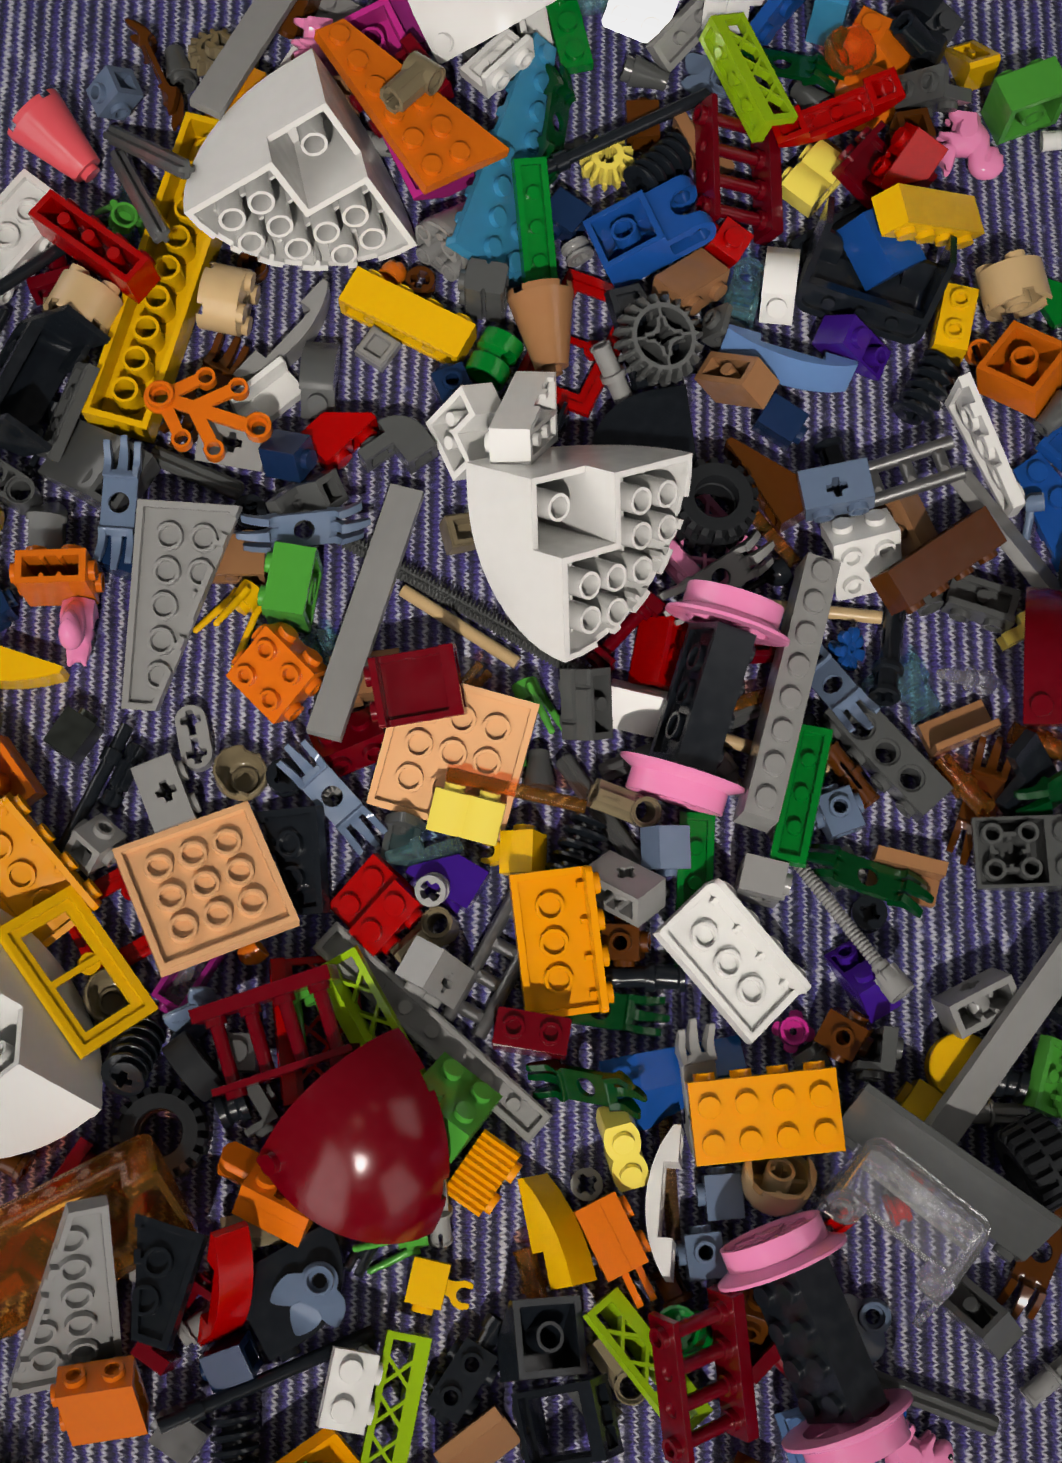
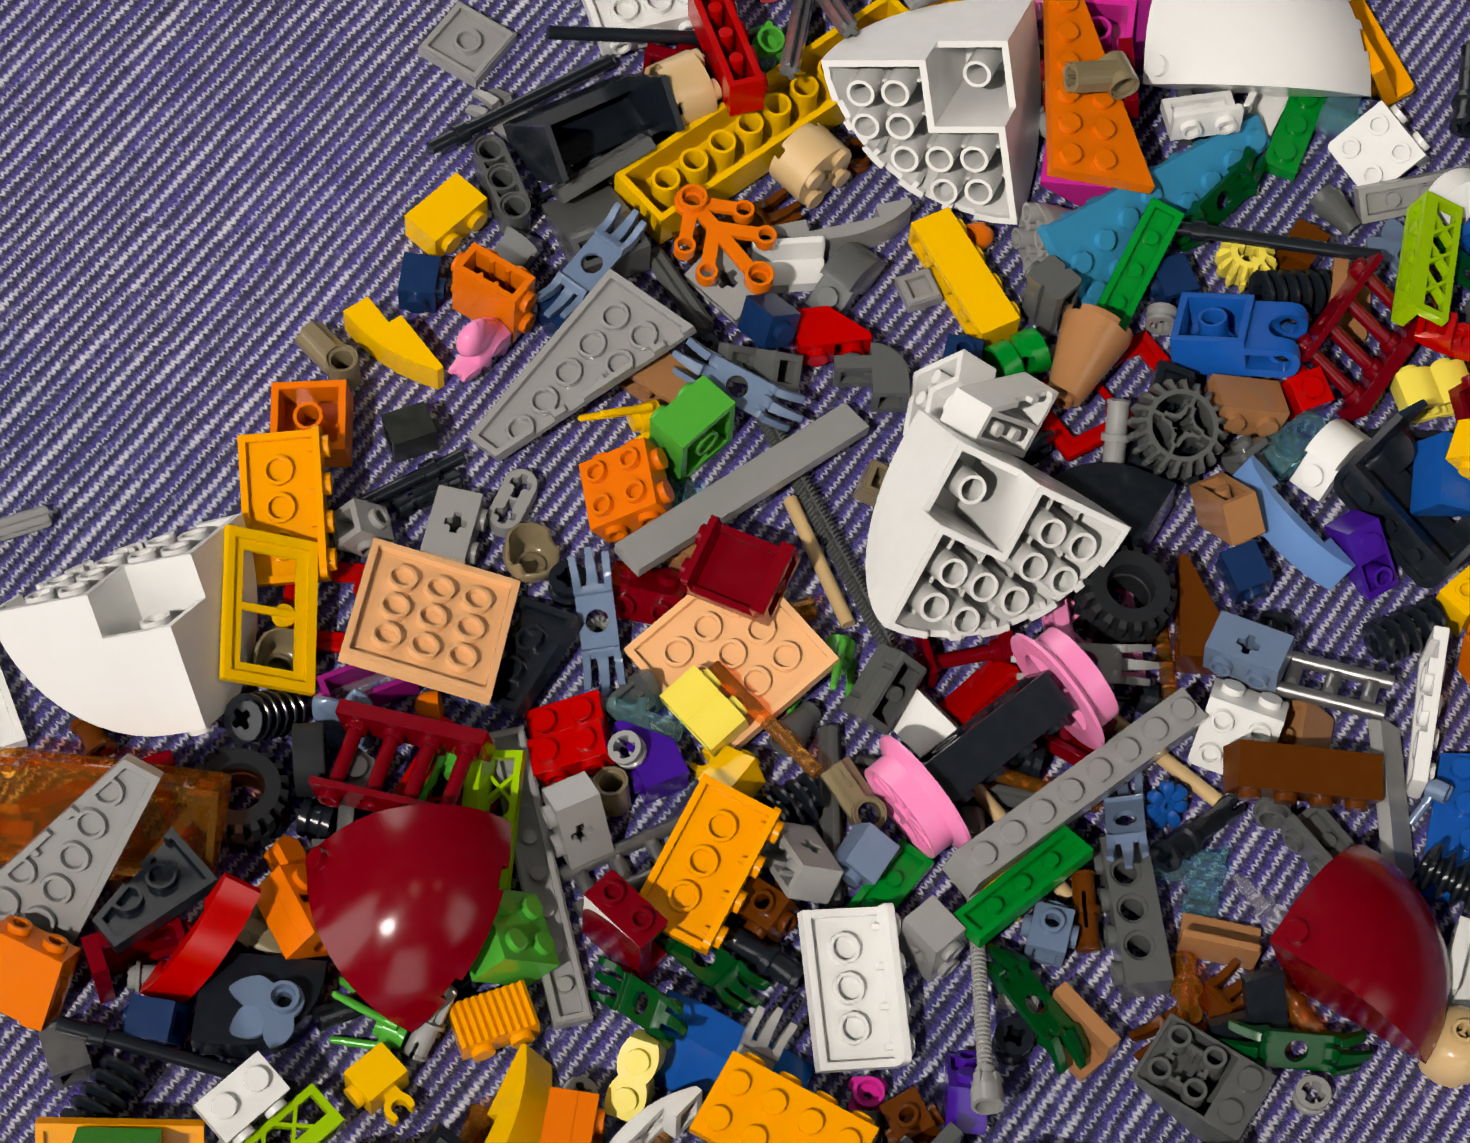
camera: 30 degrees right, 15 degrees down
reddish brown bush [405,266,436,299] -> none

